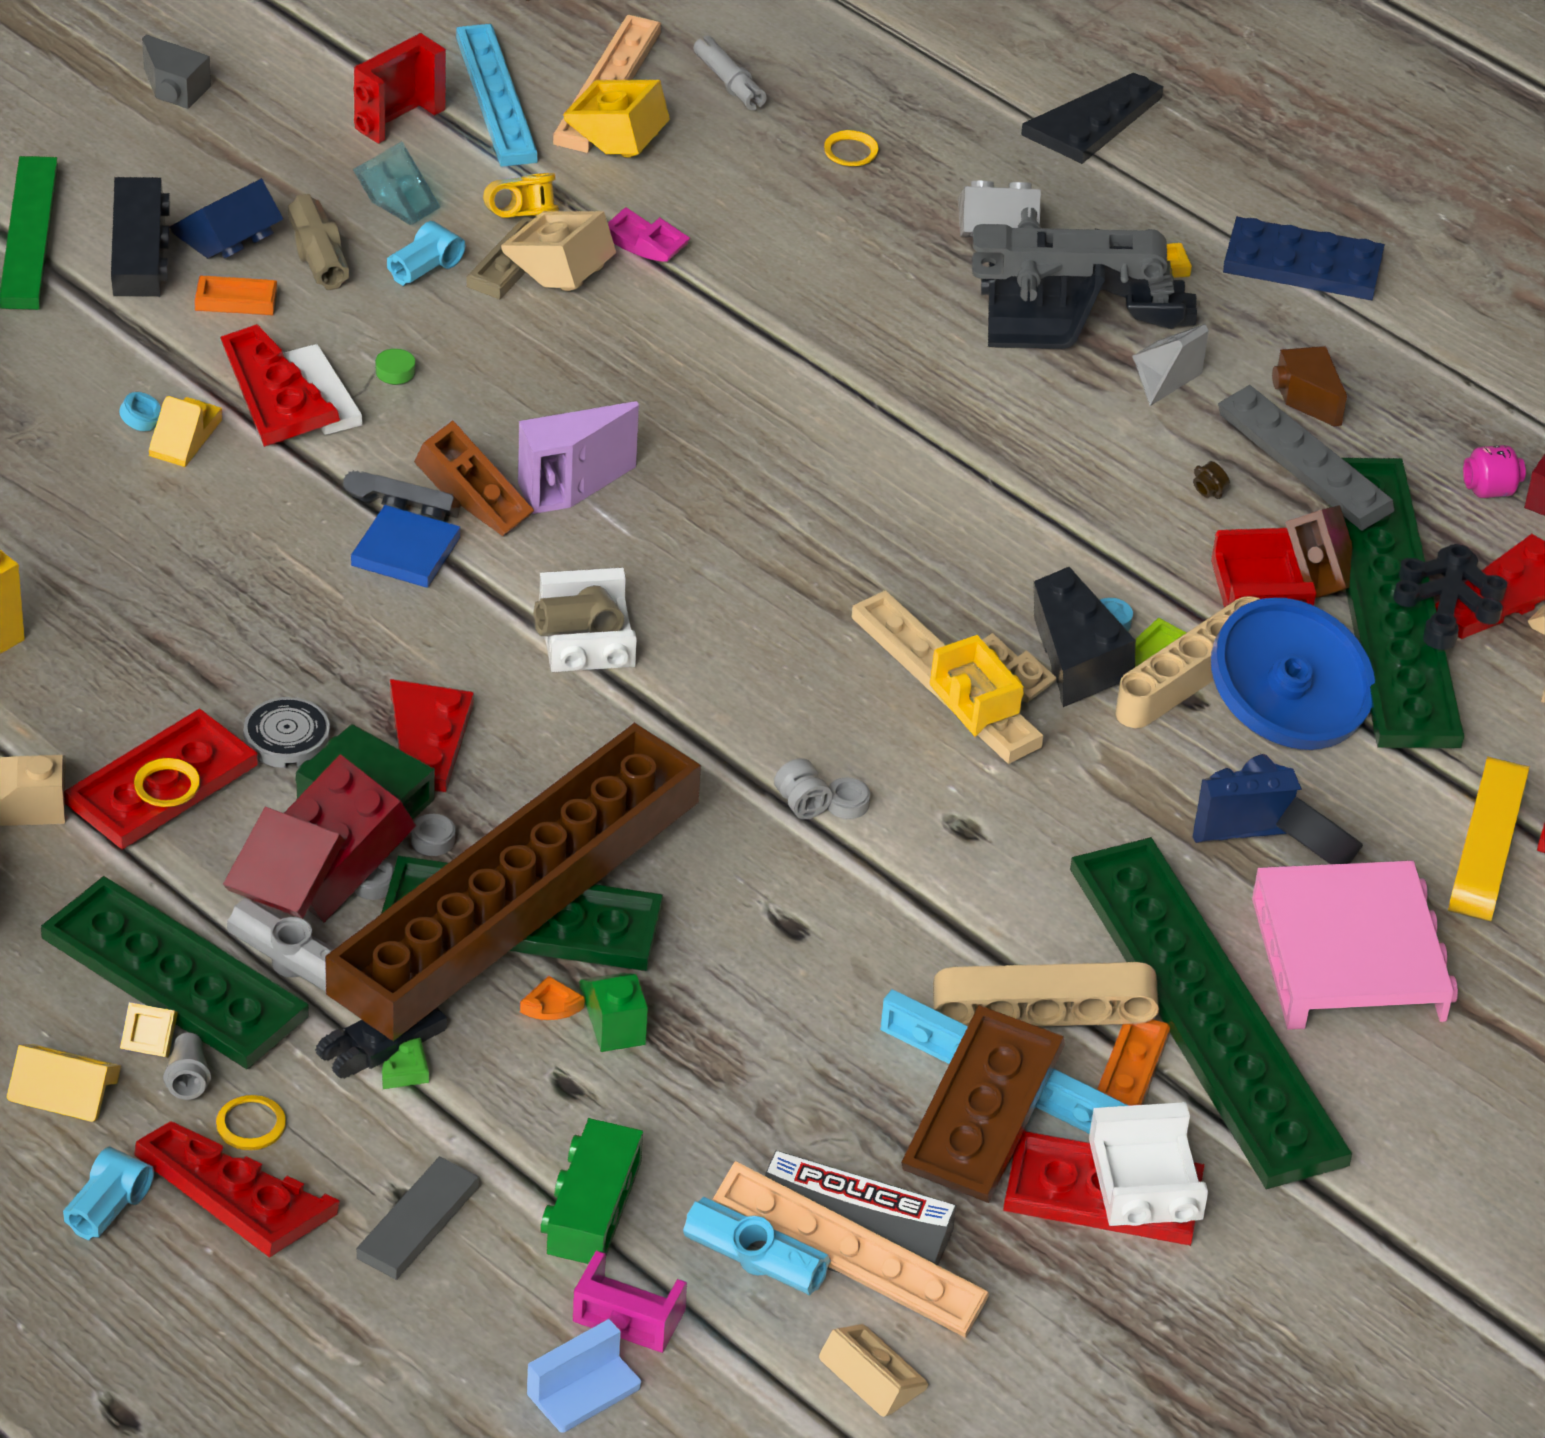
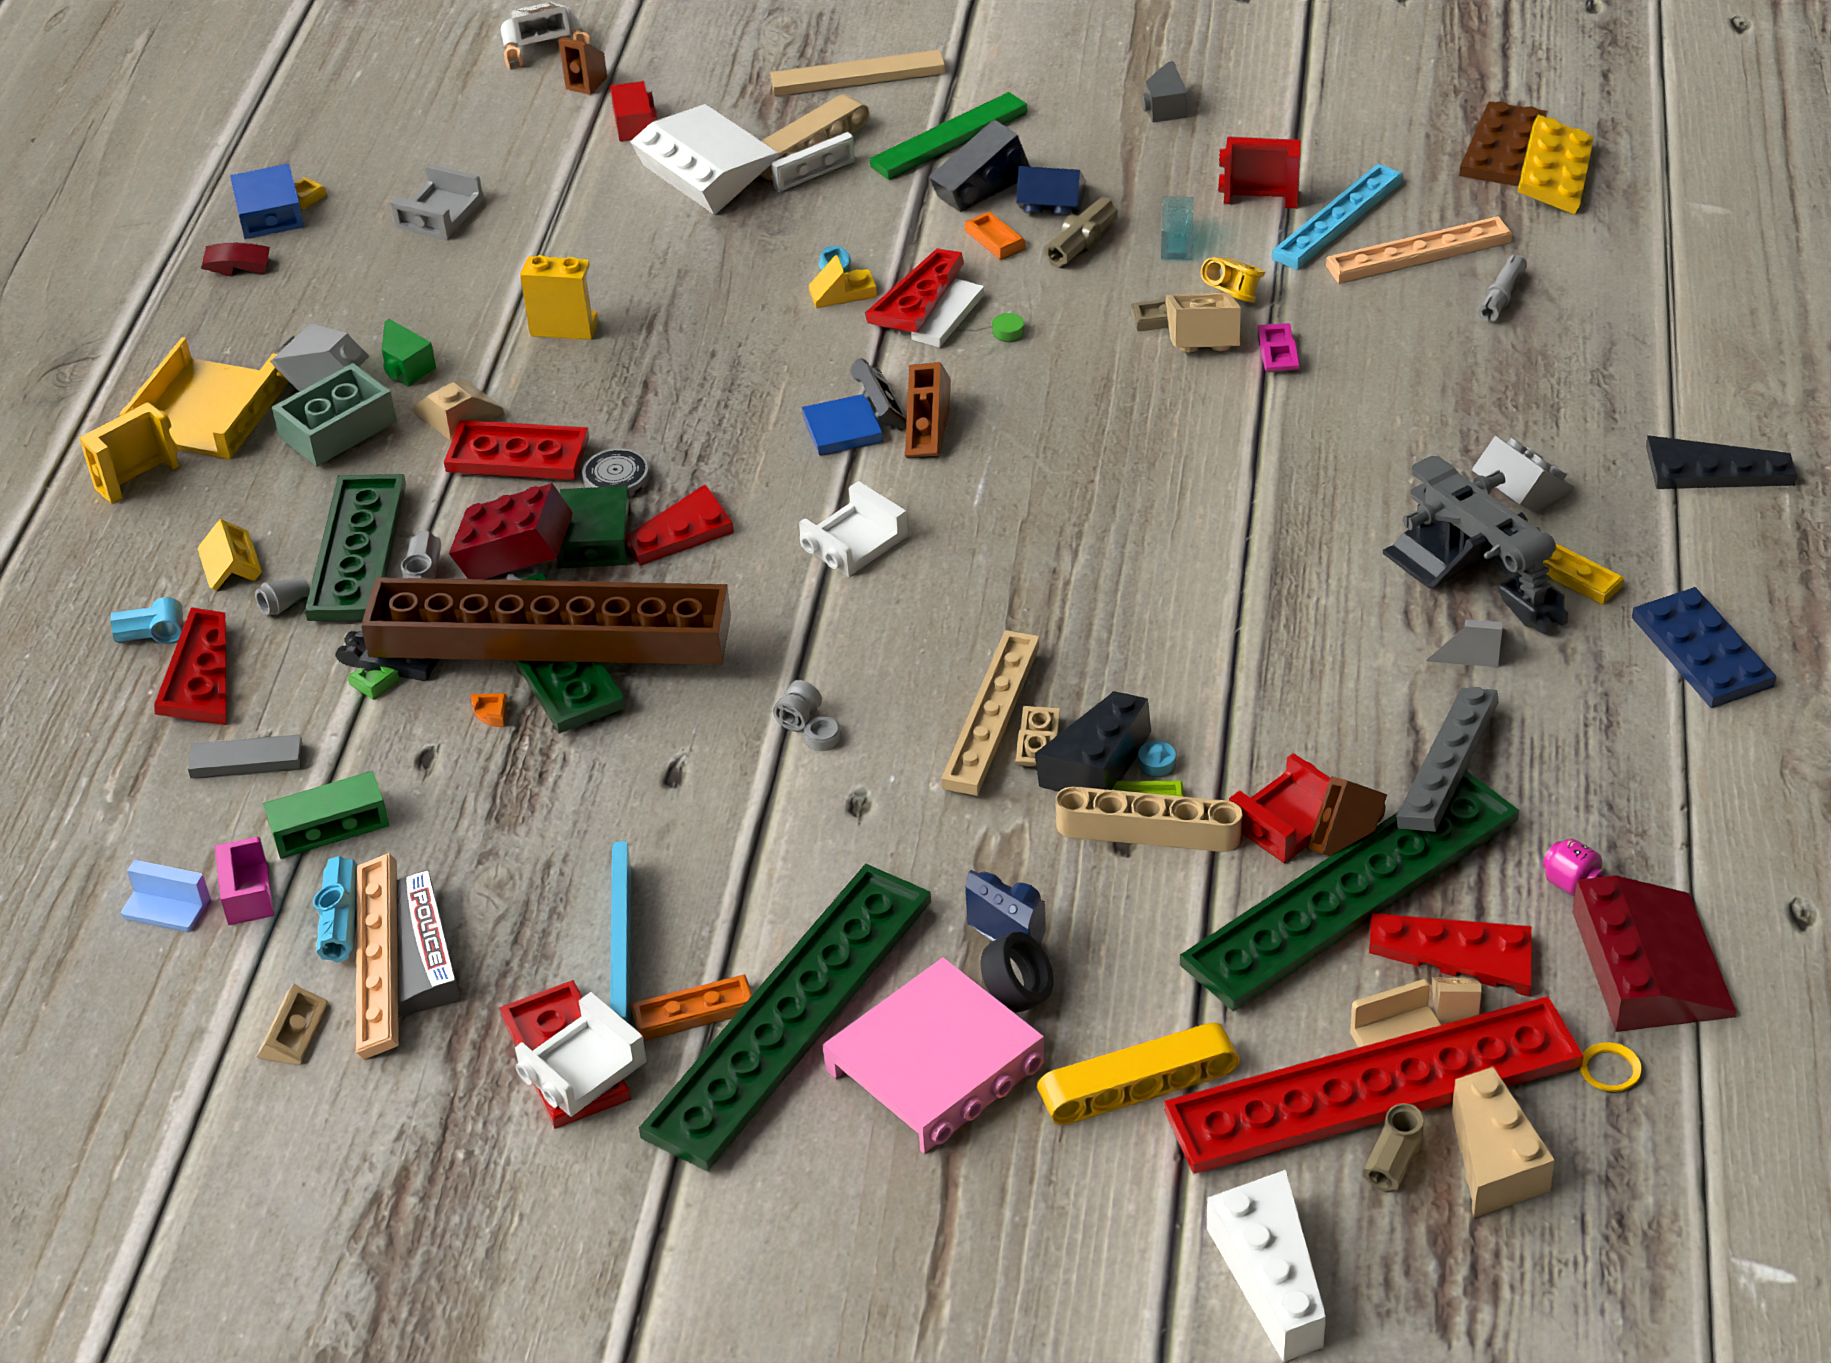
camera: 60 degrees right, 0 degrees up
tile [120,1003,178,1058] -> none
yellow piece [134,758,200,807] -> none
yellow piece [216,1095,286,1150] -> none
tile [223,806,345,919] -> none
medium azure piece [387,221,466,286] -> none
light grey tile [411,814,455,856] -> none
lavender slope [518,401,639,514] -> none
dark tan piece [533,585,624,636] -> none
yellow slope [563,80,670,157] -> none
green slope [579,973,648,1052] -> none
yellow piece [824,130,878,166] -> none
reddish brown plate [901,1005,1065,1203] -> none
yellow window [929,635,1024,737] -> none
tan beam [933,962,1159,1026] -> none
dark brown plate [1193,461,1230,499] -> none
blue dish [1211,598,1375,750] -> none
reddish brown slope [1272,346,1347,427] -> none
black plant [1393,544,1507,650] -> none

